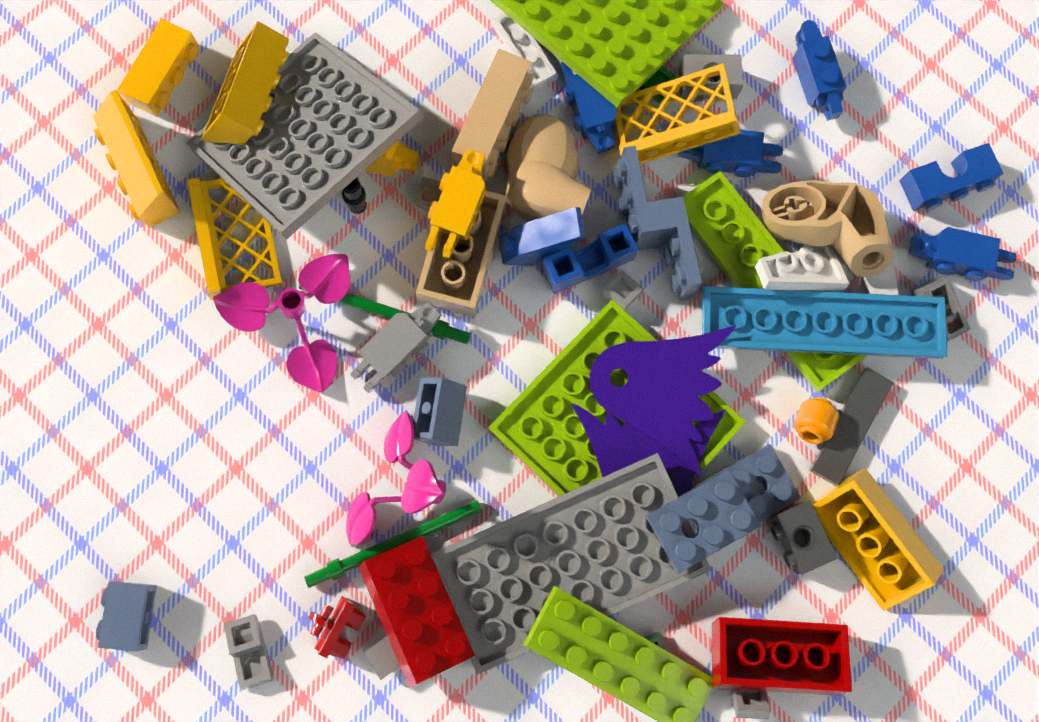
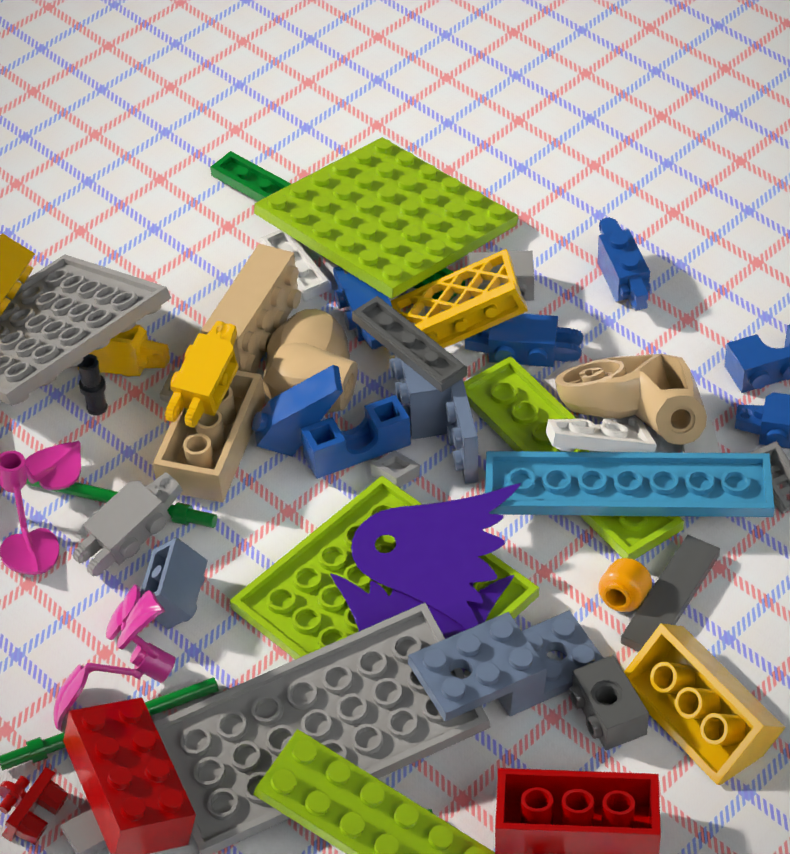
camera: 10 degrees right, 30 degrees down
none -> dark grey tile [352,296,467,393]

